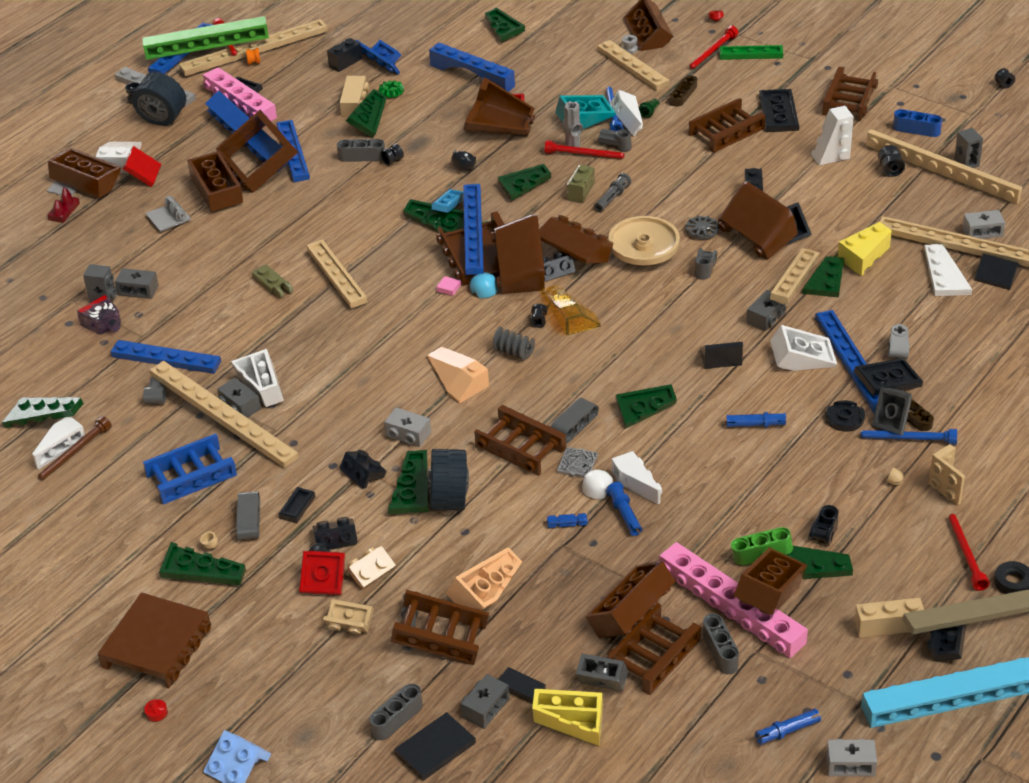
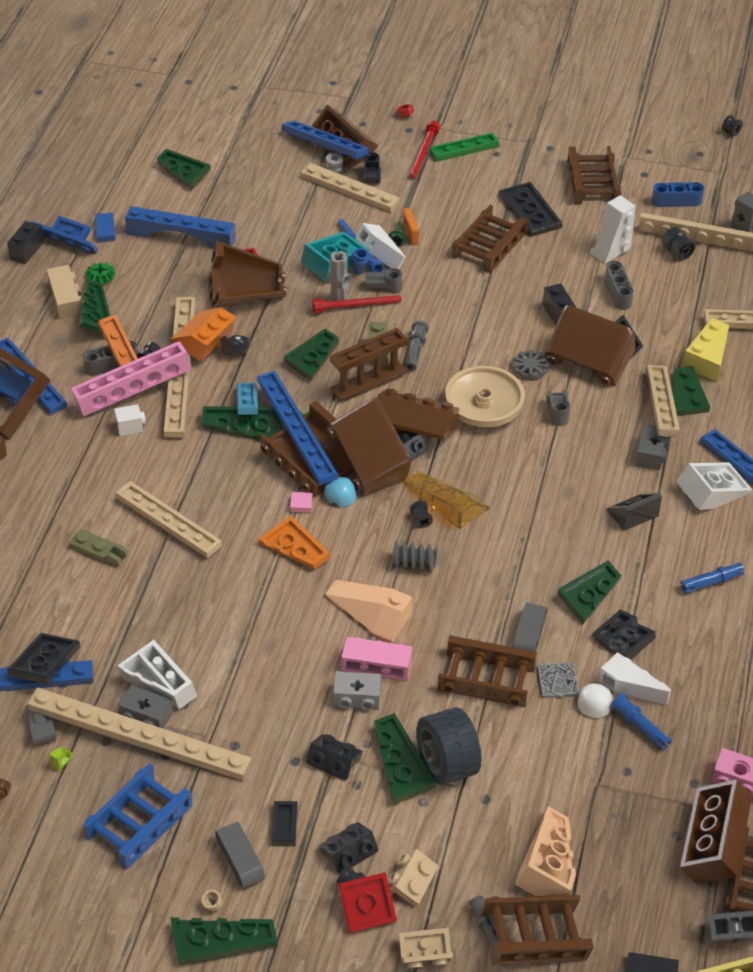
camera: 25 degrees left, 5 degrees up
blue axle [547,513,587,528] -> none
dark brown beam [670,75,698,107] -> none
none -> black tile [7,633,80,684]
none -> lime tile [49,747,73,771]
none -> bright pink brick [71,341,191,417]
none -> blue tile [95,213,116,242]
none -> orange tile [98,314,138,367]
none -> white brick [114,404,146,436]
none -> tan plate [164,297,196,437]
none -> orange slope [169,307,237,362]
none -> orange wing [258,516,331,569]
none -> blue plate [281,120,368,159]
none -> reddish brown fence [330,328,408,402]
none -> bright pink brick [342,637,412,681]
none -> blue cone [352,248,370,275]
none -> black piece [363,152,381,183]
none -> orange tile [403,208,419,245]
none -> black slope [592,609,656,660]
none -> dark grey beam [604,260,634,310]

